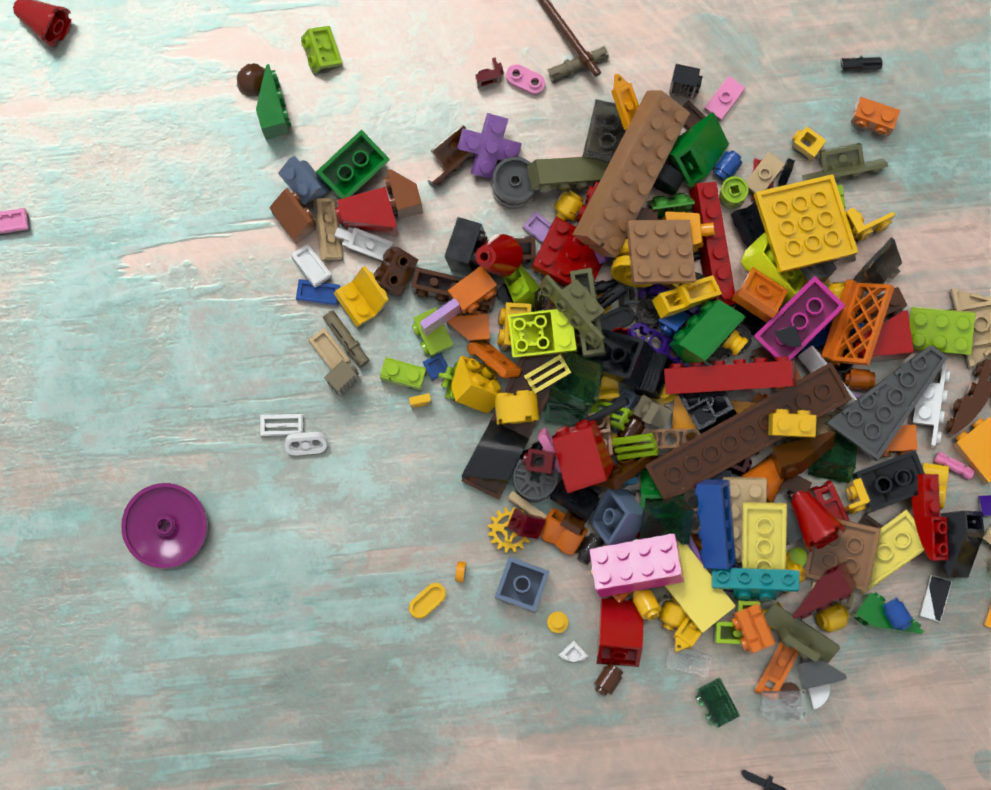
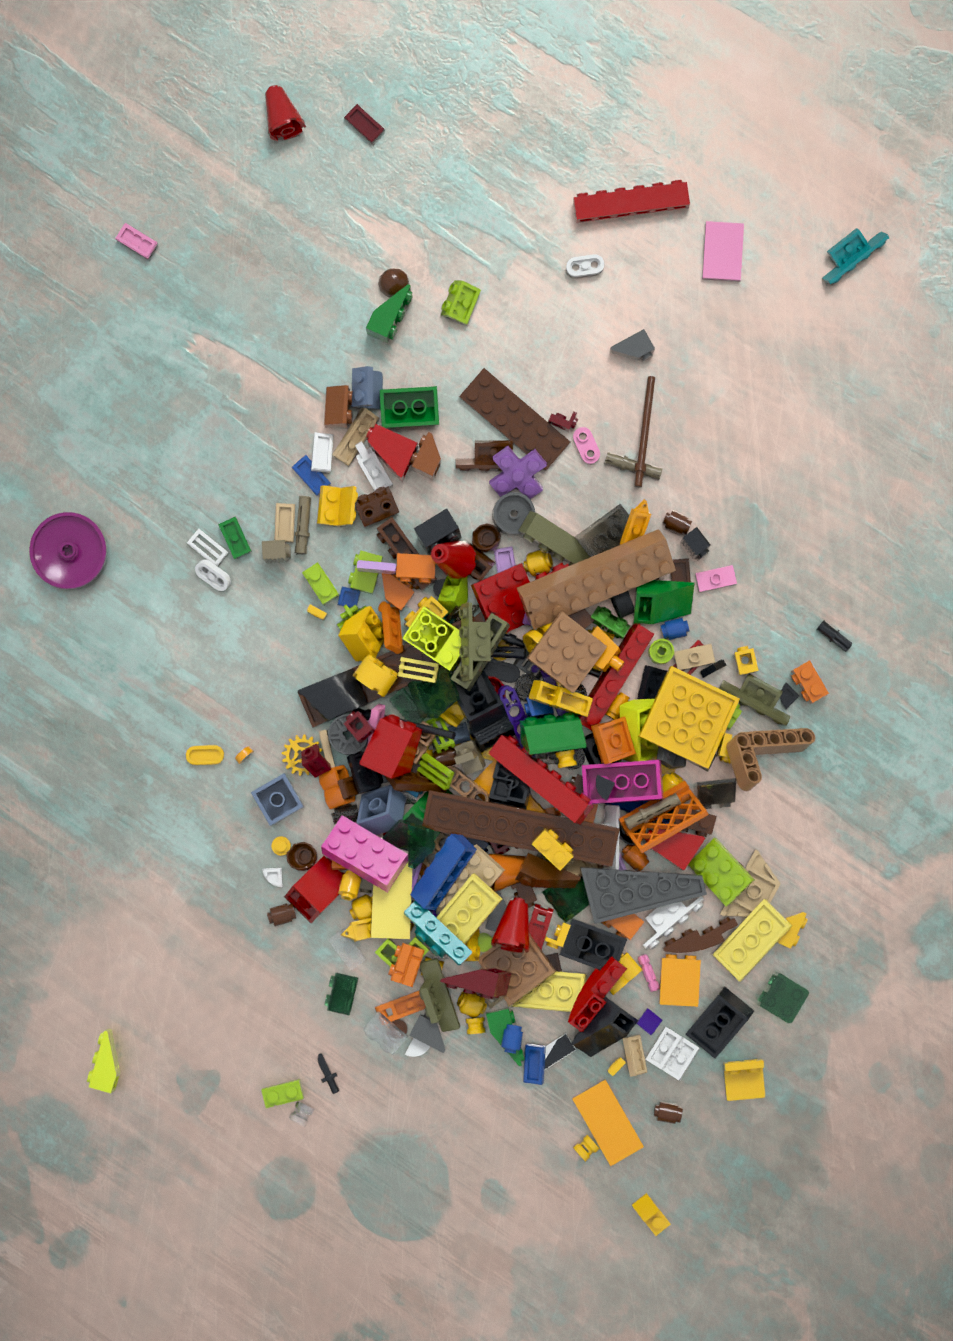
camera: 40 degrees right, 5 degrees up
none -> green plate [218,516,252,560]
none -> reddish brown hair [286,842,317,871]
none -> reddish brown plate [459,368,571,471]
none -> yellow wheel [465,1017,486,1034]
none -> reddish brown hair [472,523,501,553]
none -> blue tile [523,1043,546,1085]
none -> light orange brick [605,692,630,720]
none -> dark tan pin [624,793,681,830]
none -> reddish brown brick [663,510,692,535]
none -> medium nougat beam [727,728,815,791]
none -> black tile [780,682,799,709]

